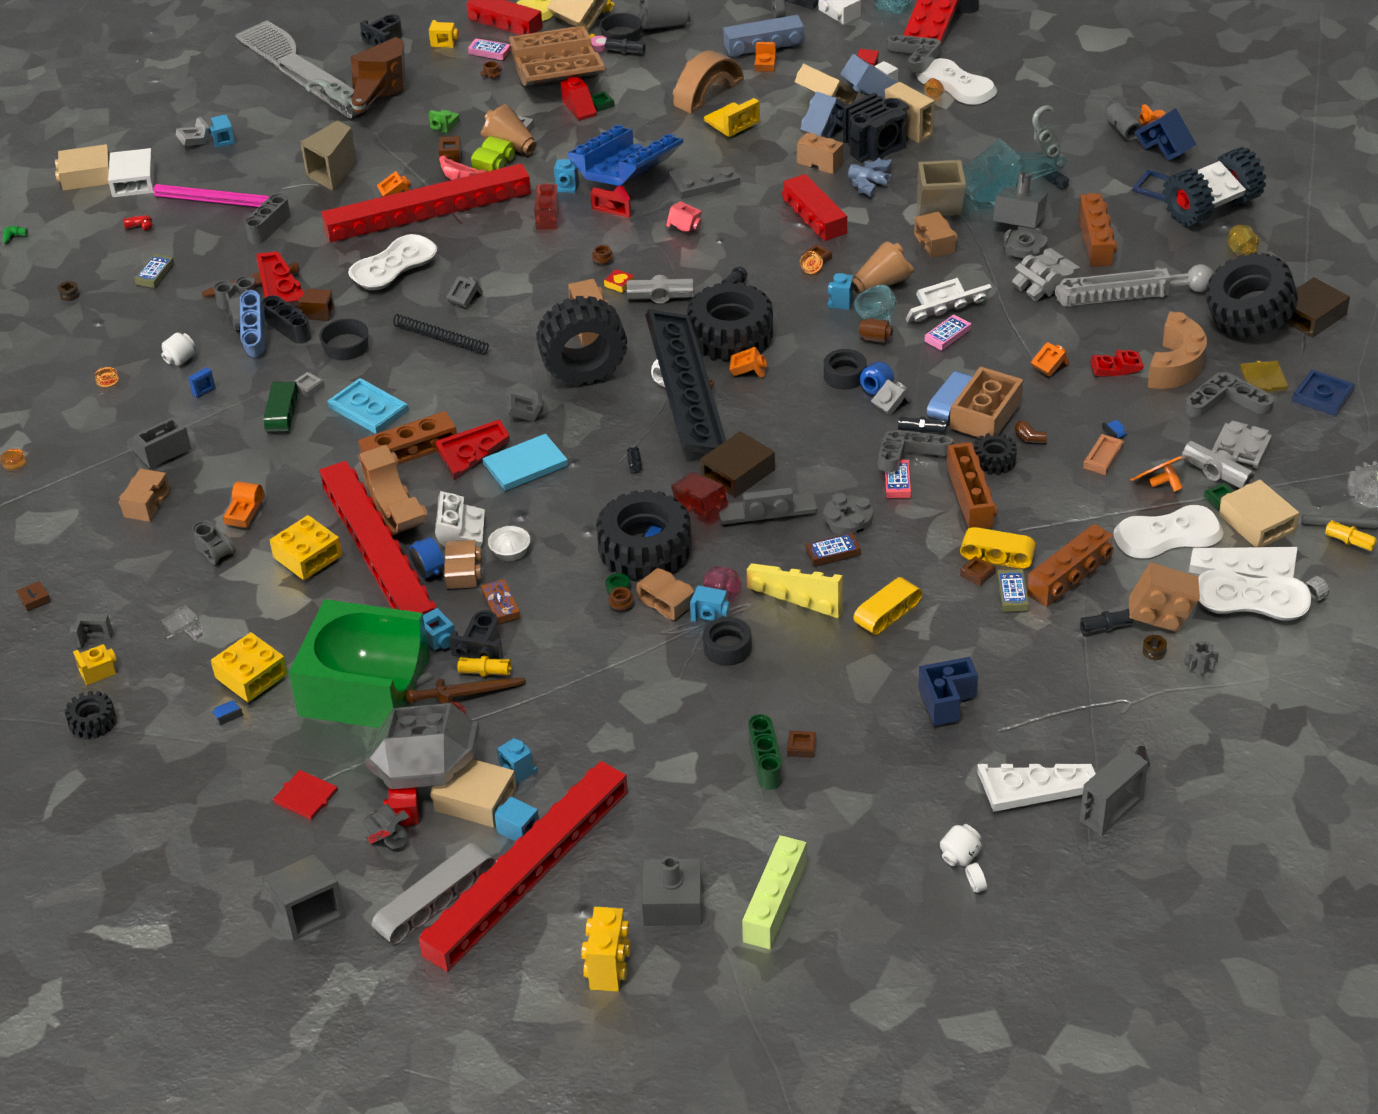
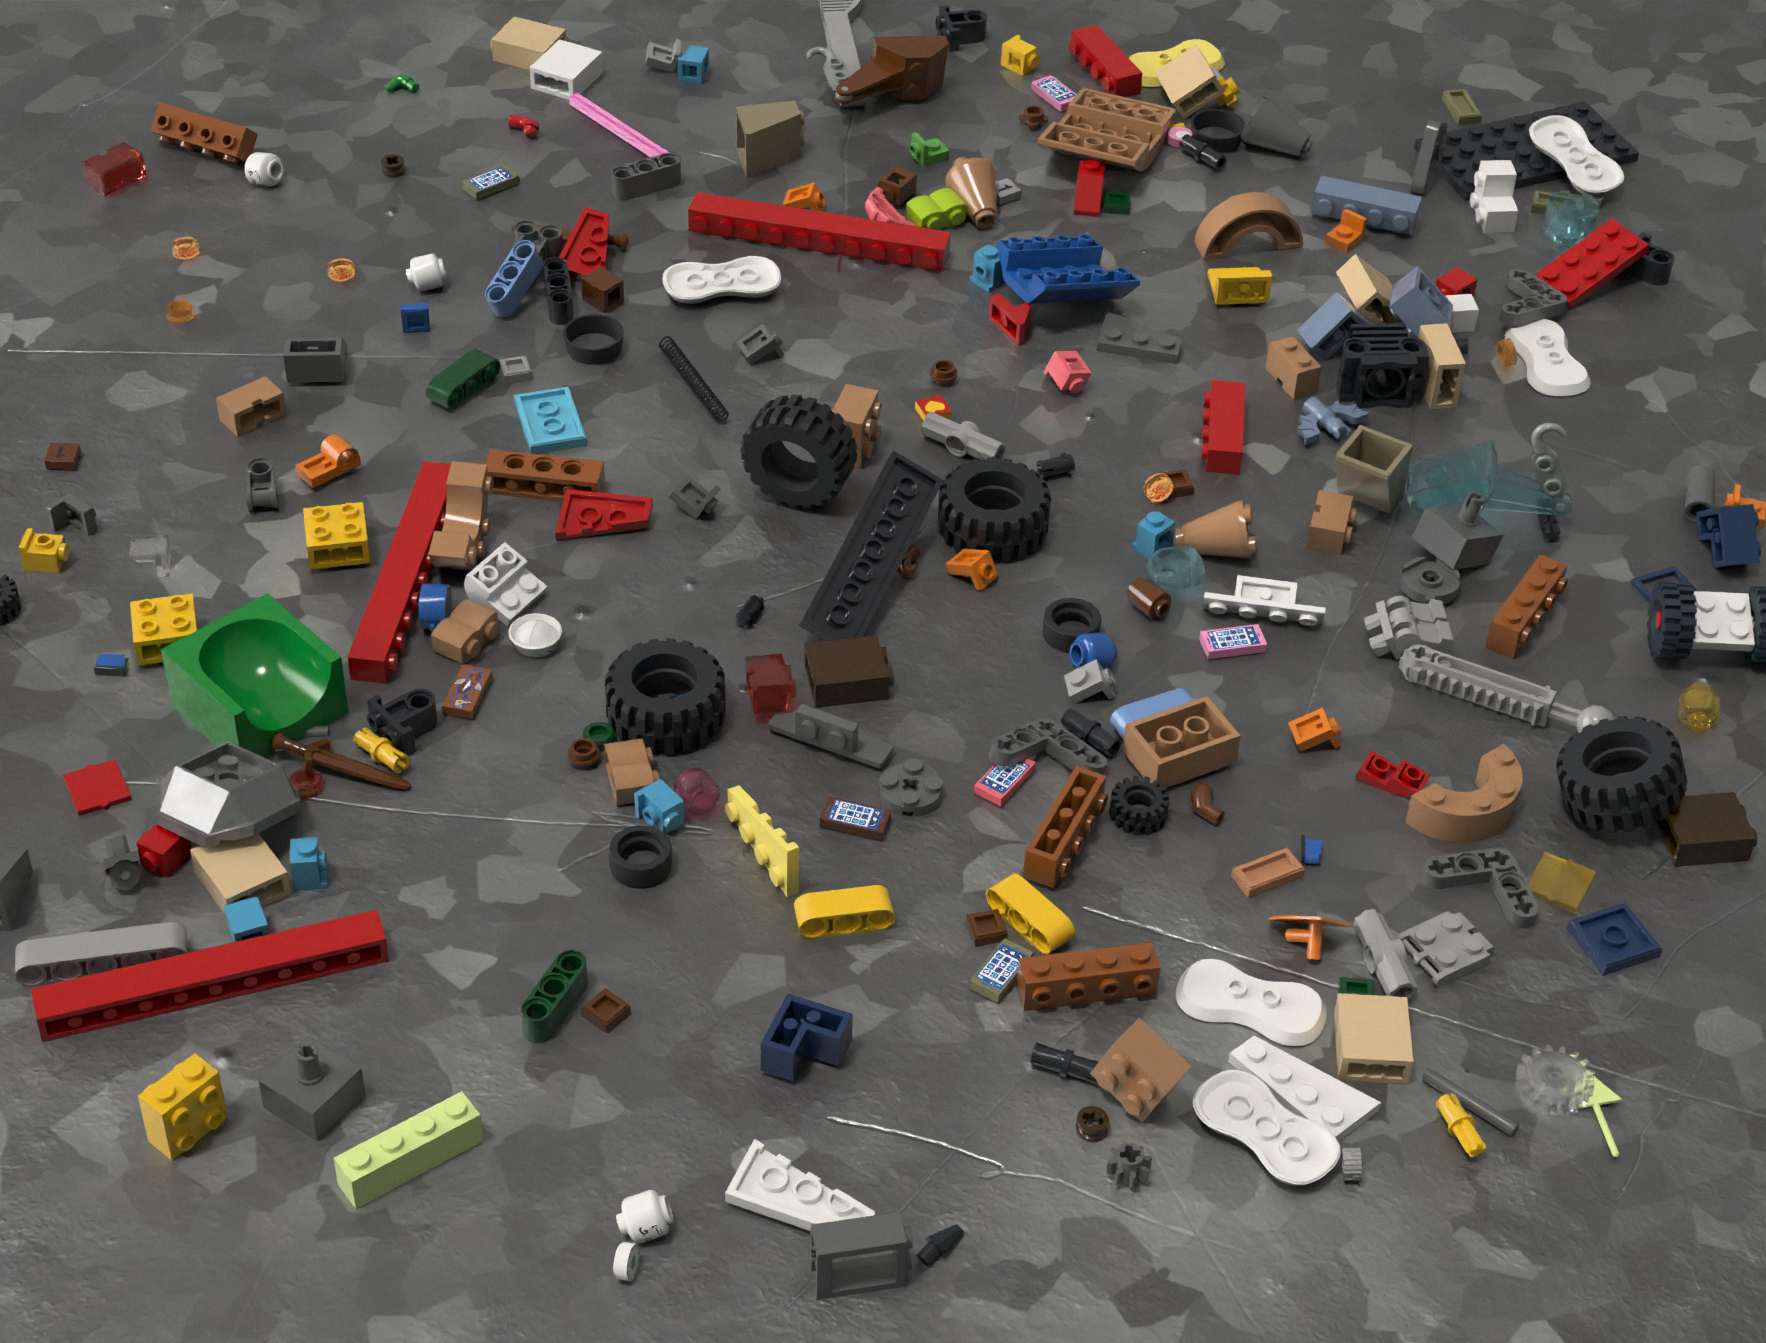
camera: 30 degrees right, 0 degrees up
dark azure brick [423,608,455,651] -> none
medium azure tile [483,434,568,491] -> none
clear red brick [534,183,559,230] -> none

